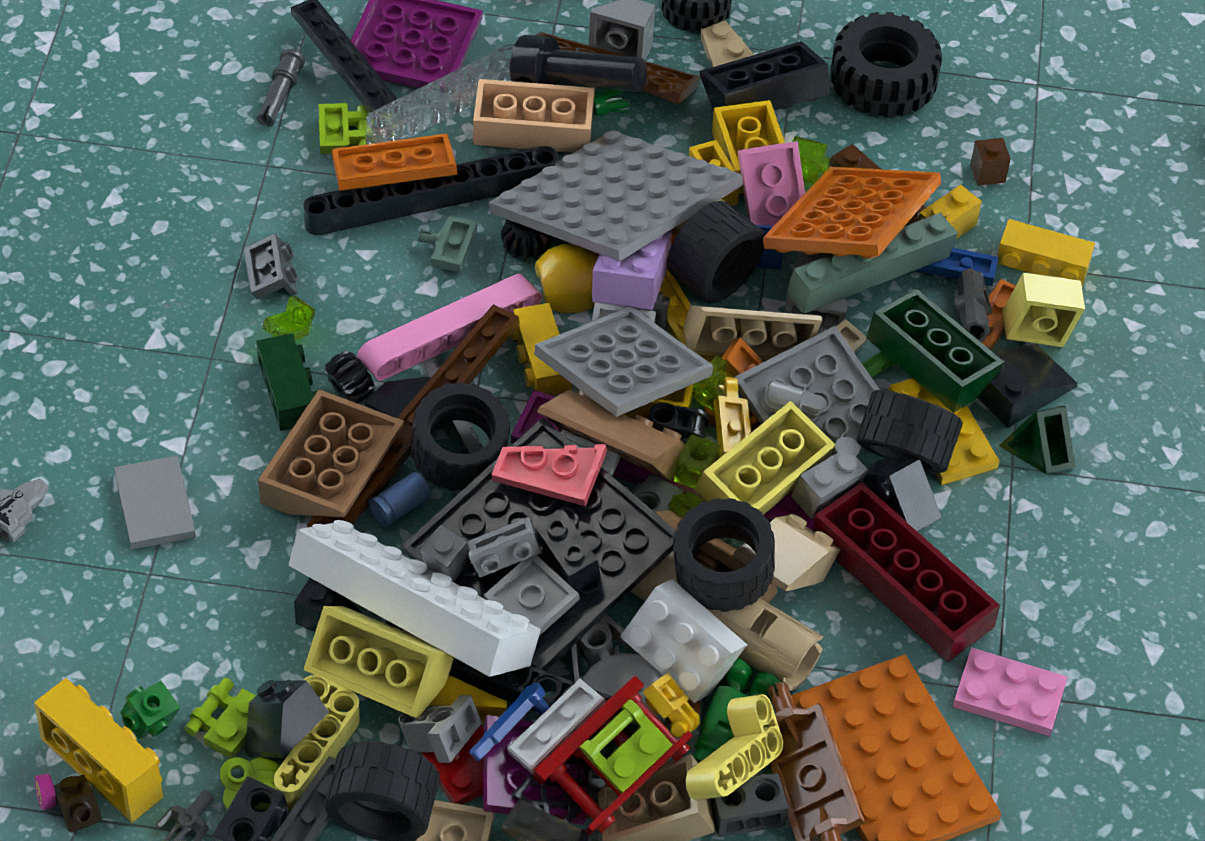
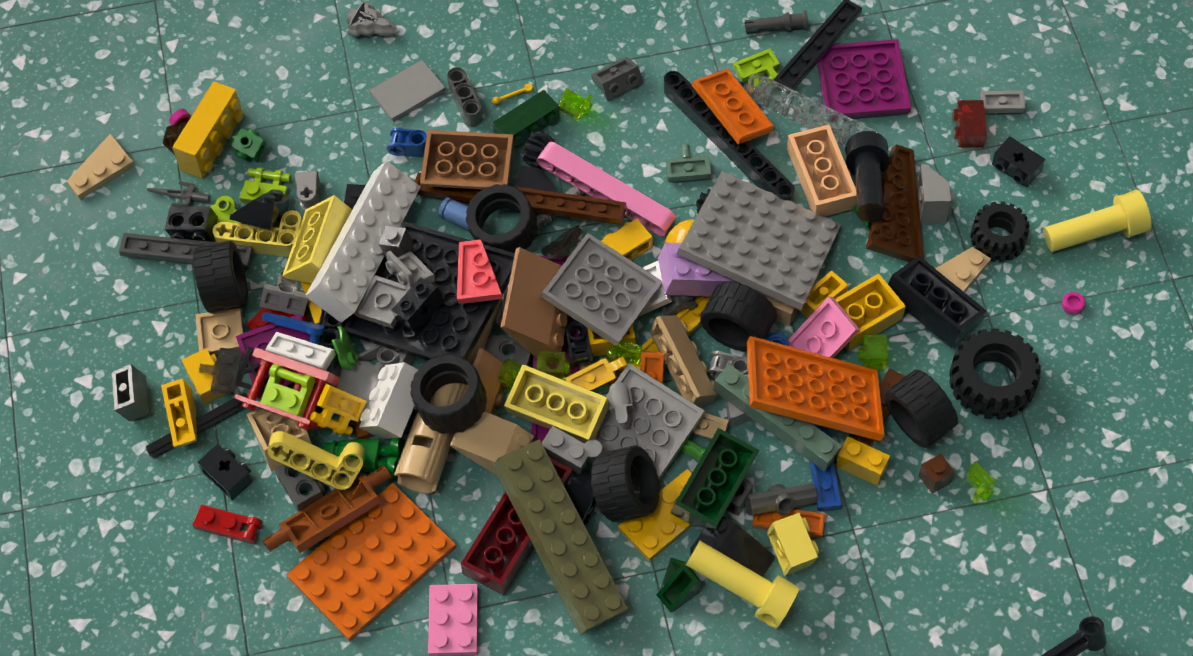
camera: 75 degrees right, 10 degrees up
yellow brick [997,219,1095,287] -> none
none -> light grey piece [295,170,320,212]
none -> bright green plate [332,326,358,370]
none -> blue piece [387,128,427,157]
none -> dark grey beam [447,67,482,127]
none -> yellow hinge [492,84,533,105]
none -> olive brick [493,439,628,635]
none -> clear smoke plate [541,225,583,261]
none -> light yellow piece [686,541,799,629]
none -> light grey piece [706,351,748,380]
none -> black tyre [884,370,958,448]
none -> clear neon green bracket [966,462,995,503]

